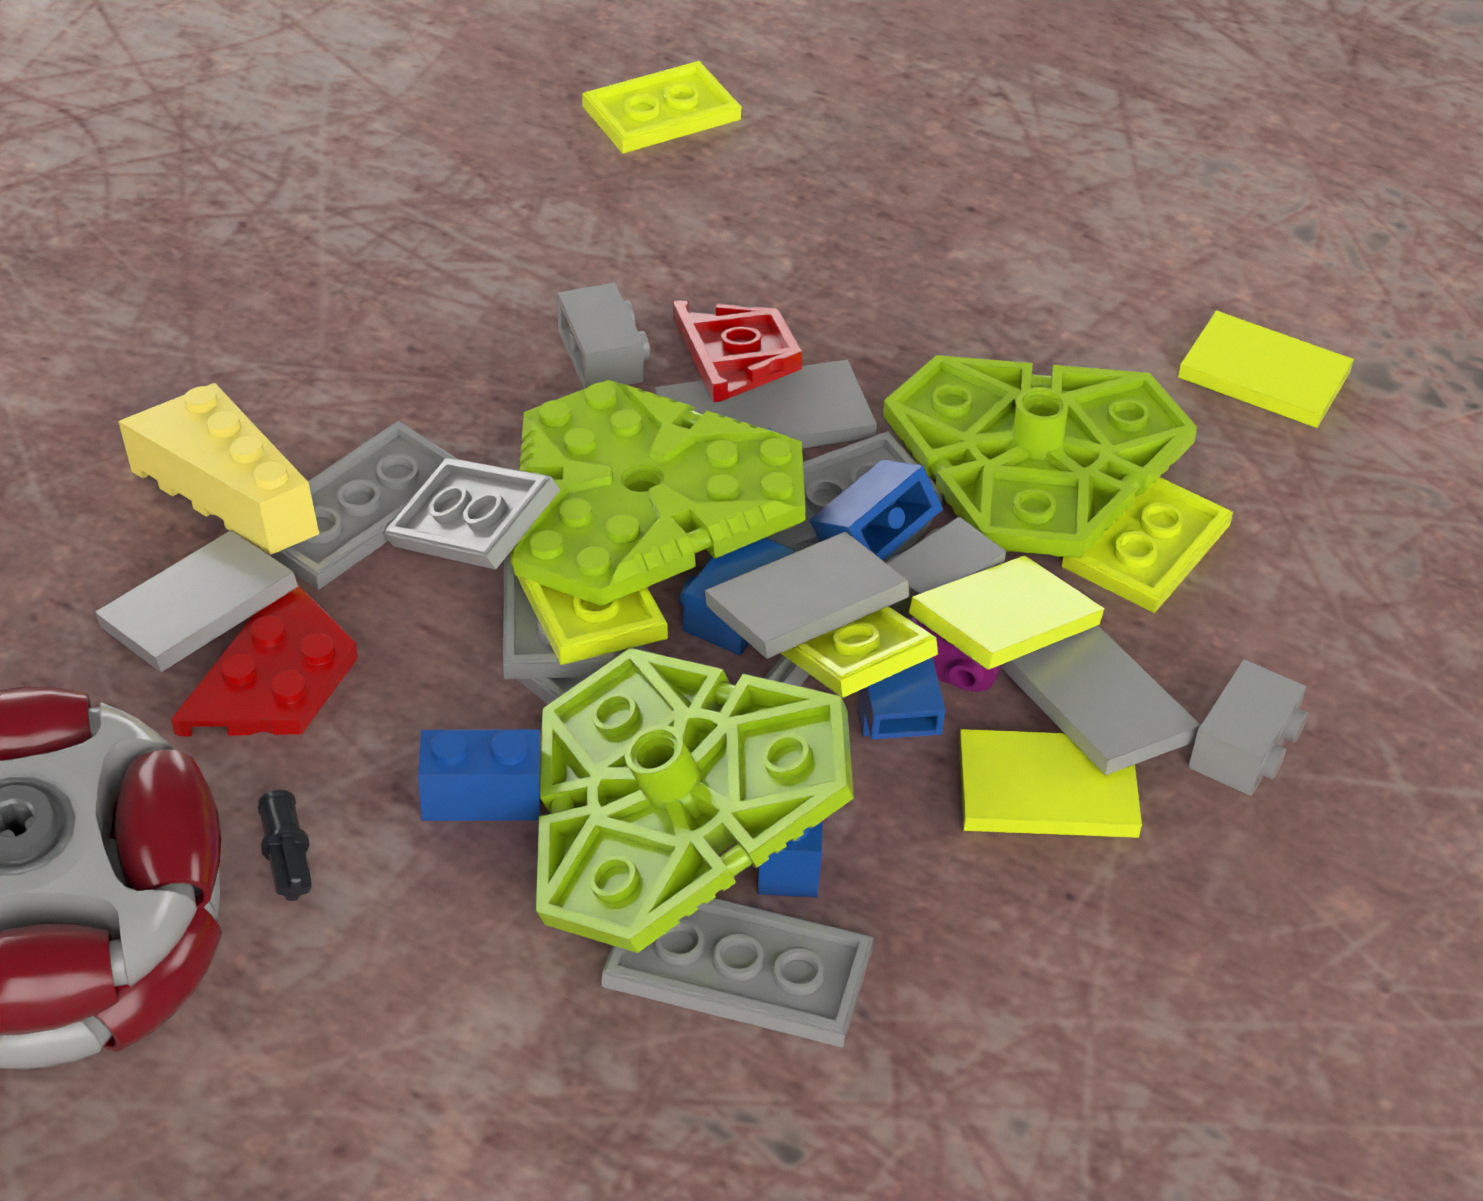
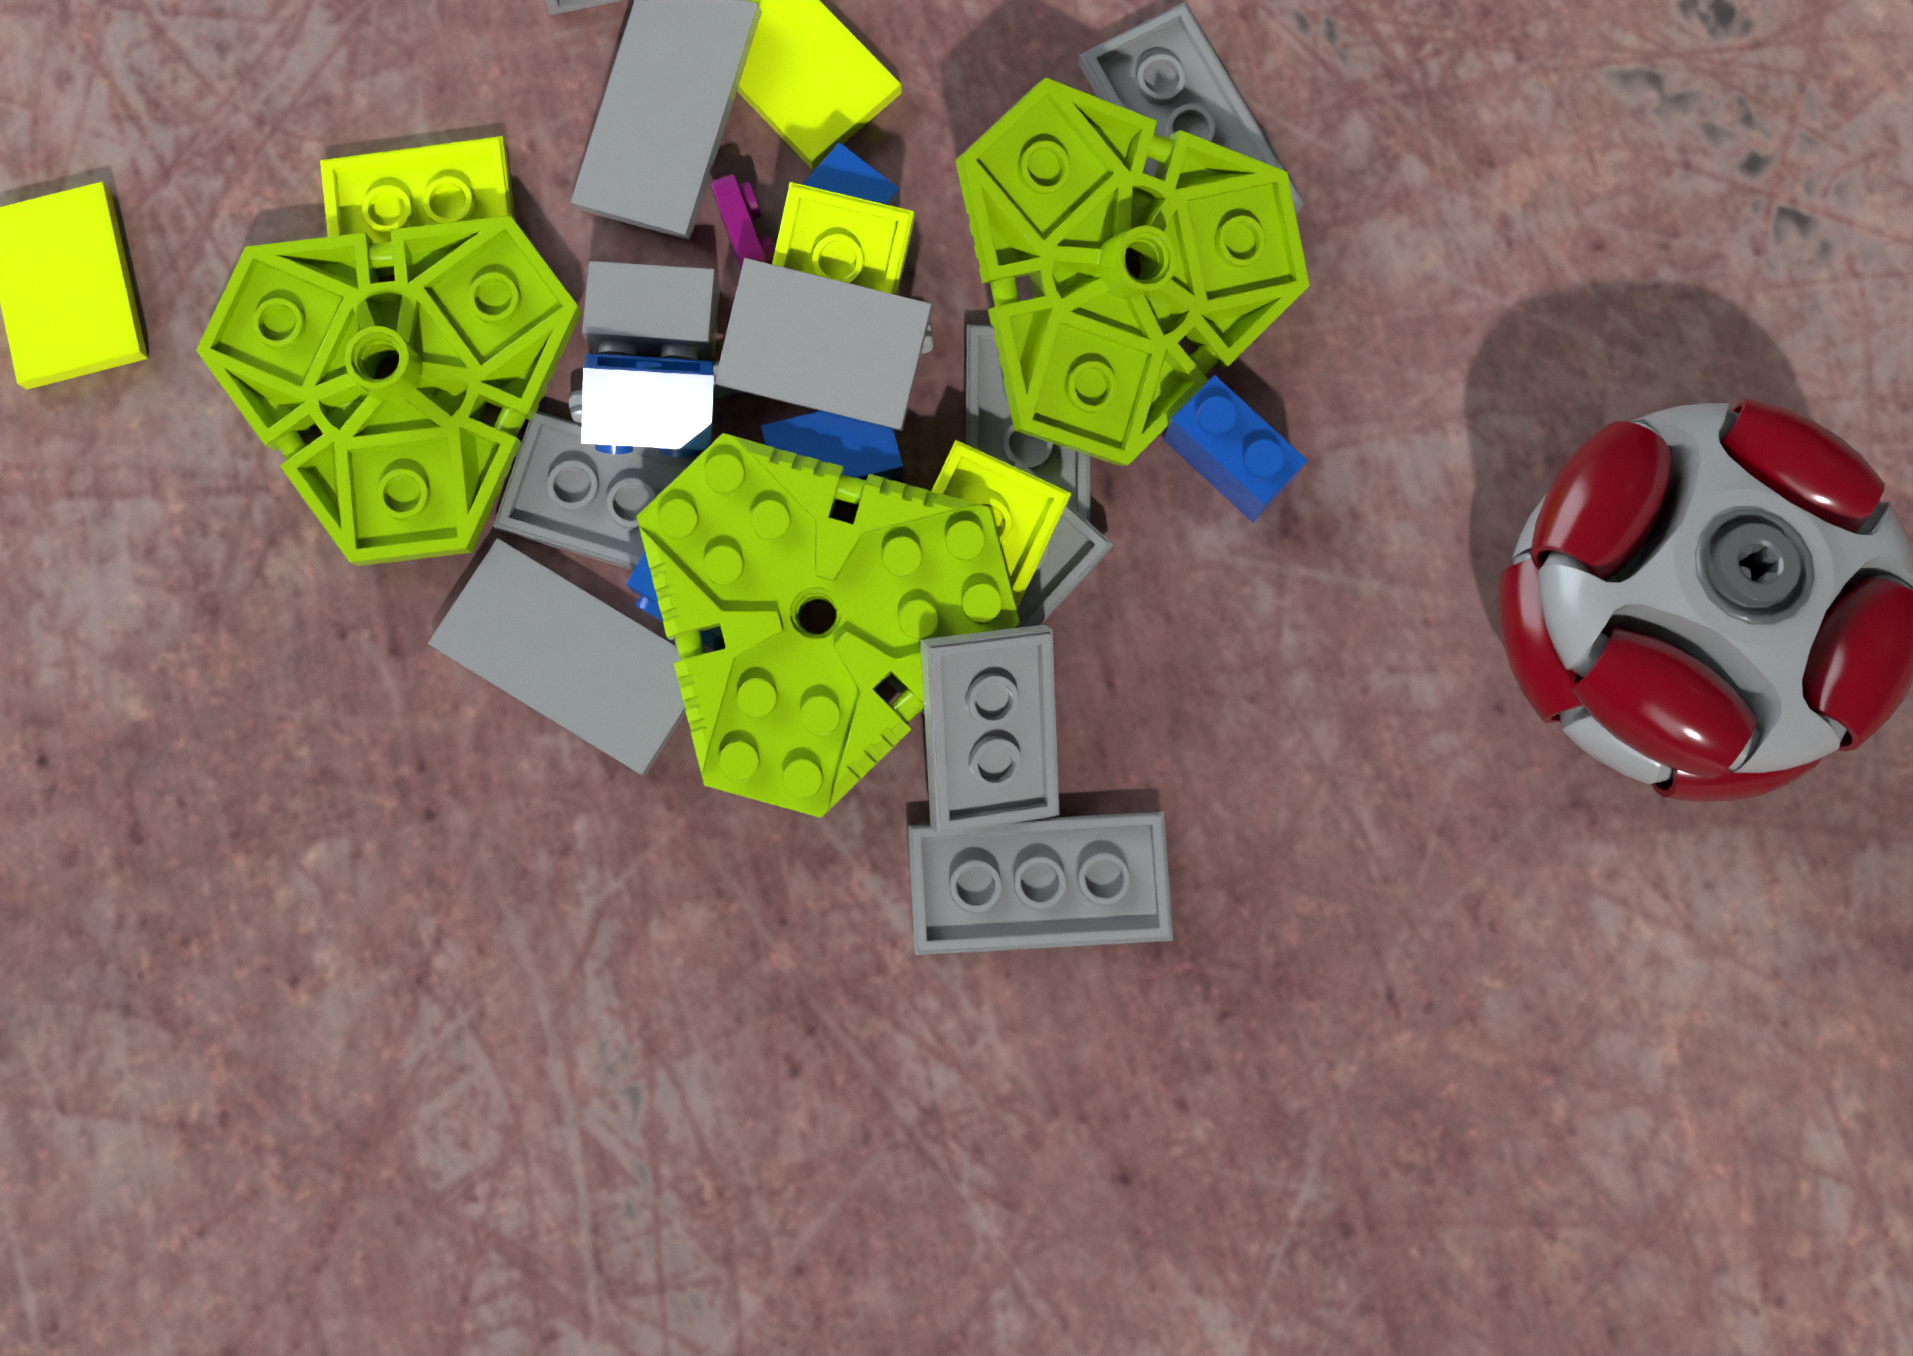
camera: 135 degrees left, 35 degrees up
light grey tile [95,530,298,672] -> none
light yellow wedge [118,383,319,555] -> none
red wing [171,584,358,737] -> none
black axle [257,789,312,901] -> none
light grey brick [558,282,650,389] -> none
neon yellow tile [582,61,742,154] -> none
red wing [673,300,802,403] -> none
neon yellow tile [909,555,1105,670] -> none

